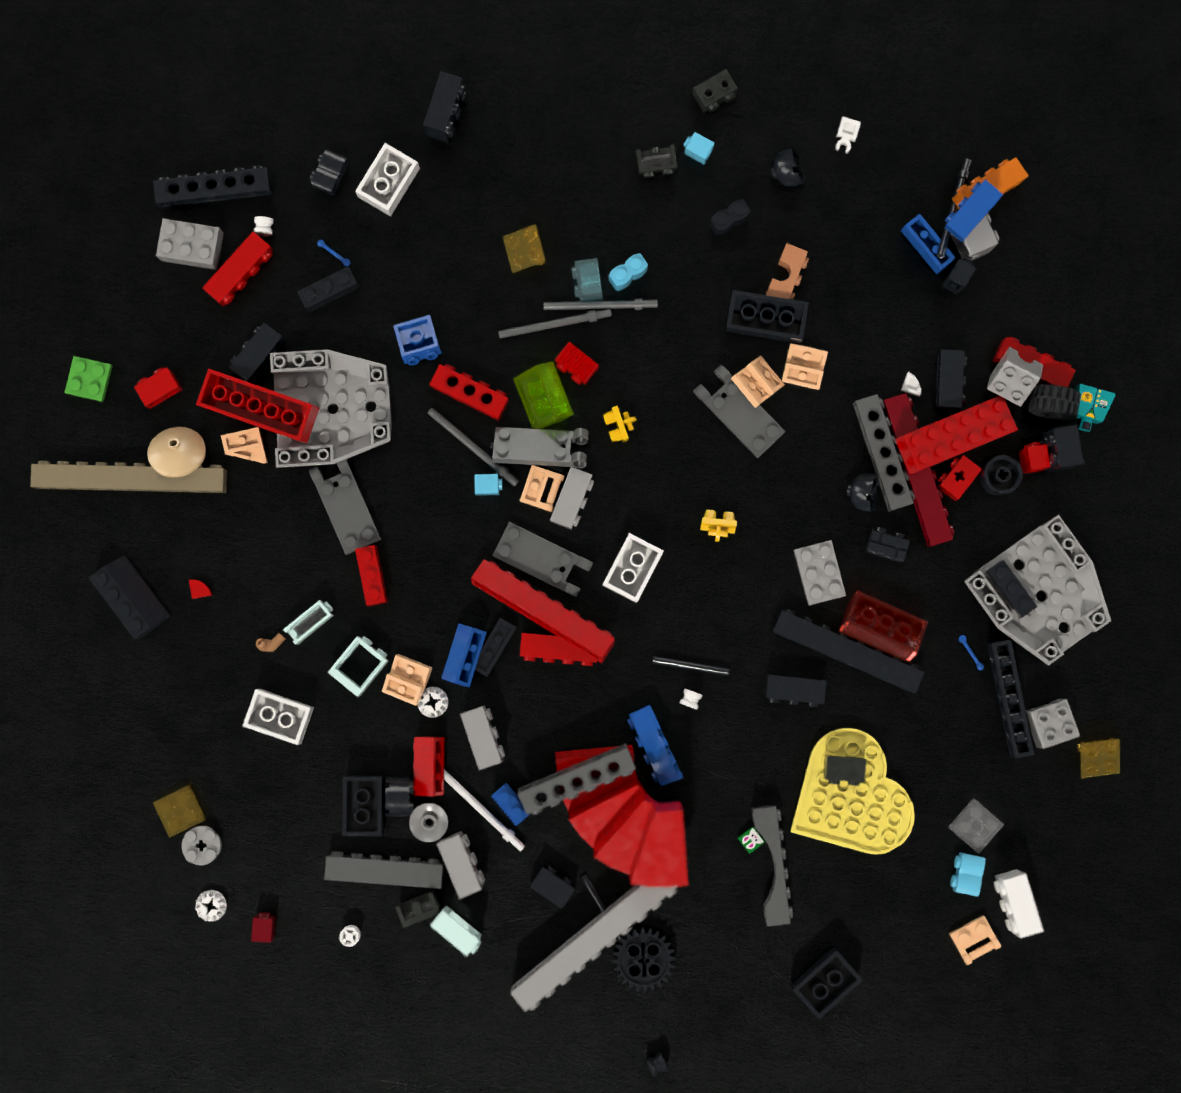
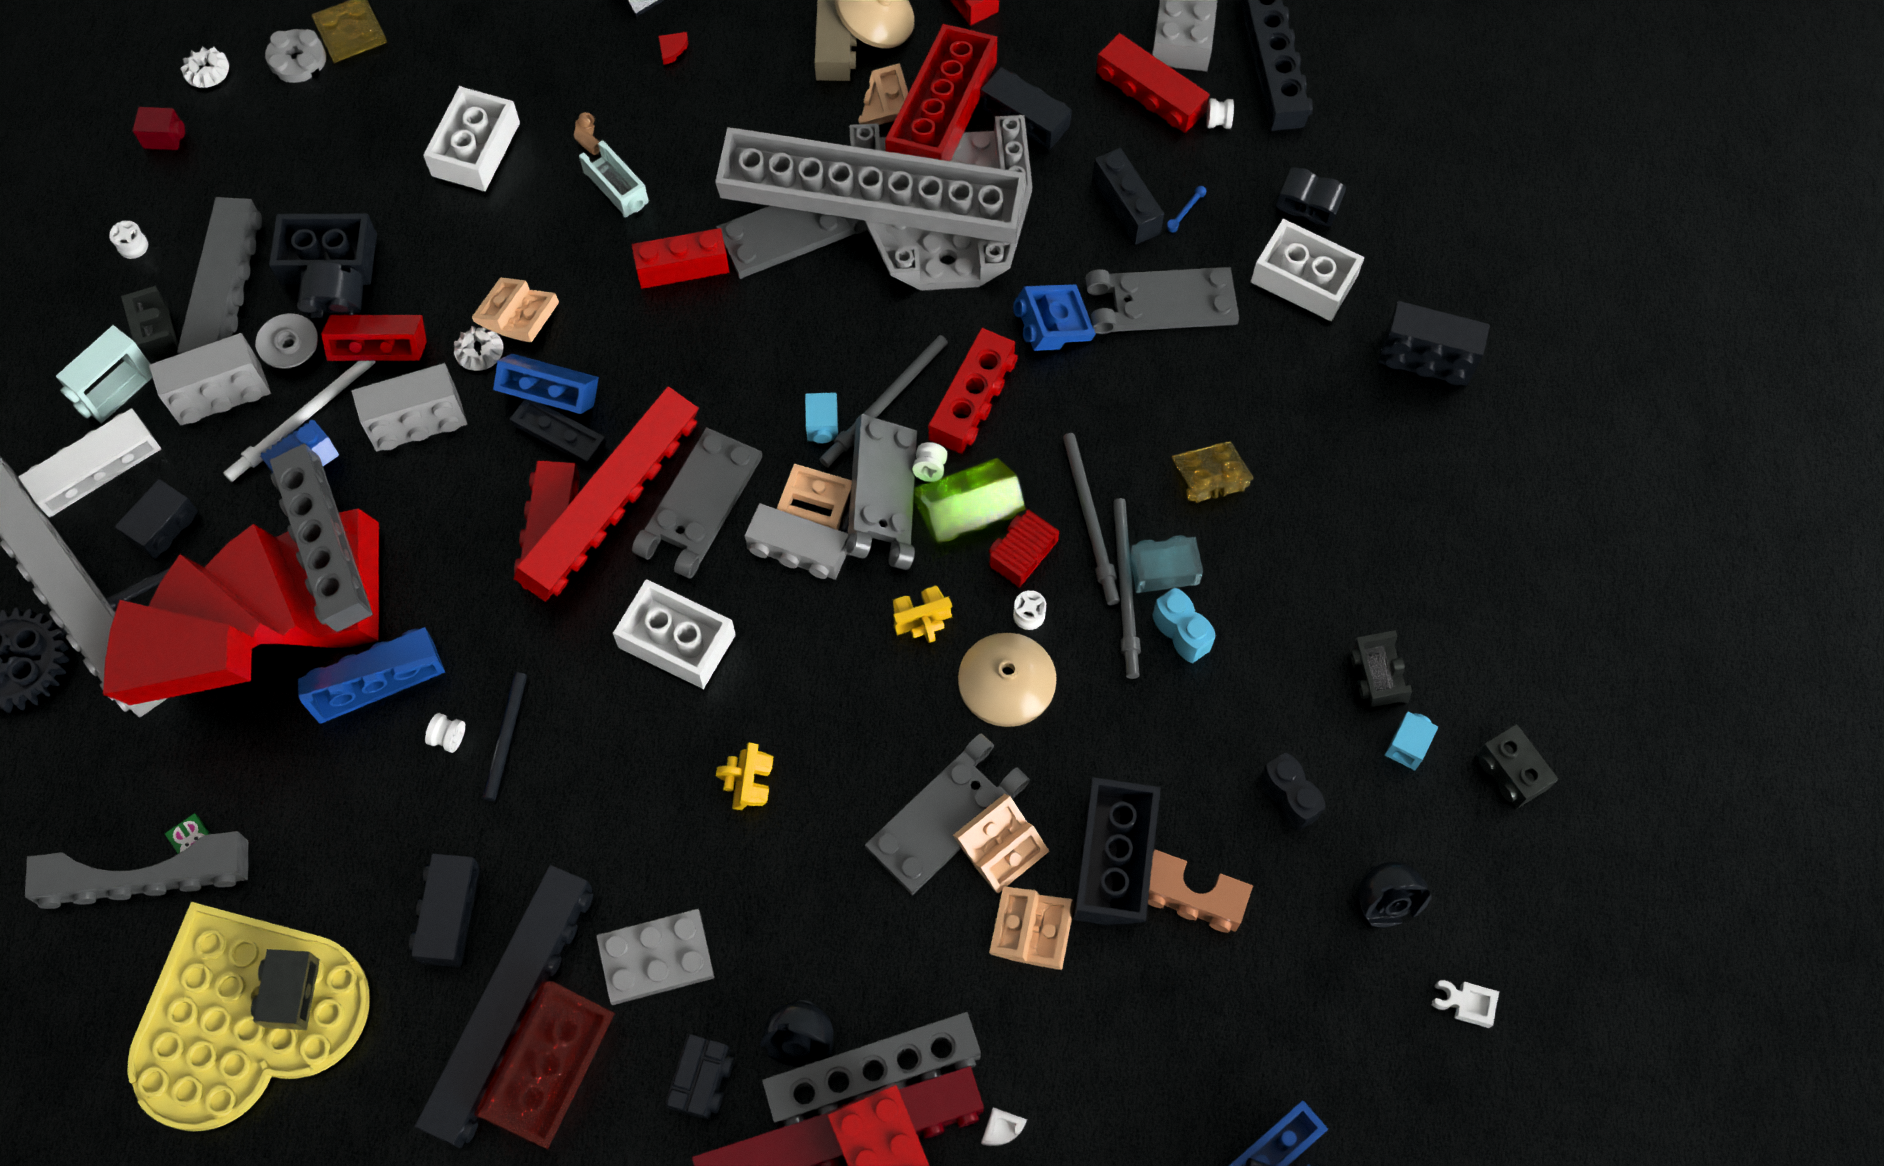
camera: 85 degrees right, 20 degrees down
light aqua window [328,636,389,697] -> none
none -> white brick [19,408,161,518]
none -> light grey brick [715,127,1026,244]
none -> wheel [912,442,947,482]
none -> tan dish [958,633,1056,727]
none -> white wheel [1013,590,1046,630]
none -> dark grey hinge [1086,267,1239,334]

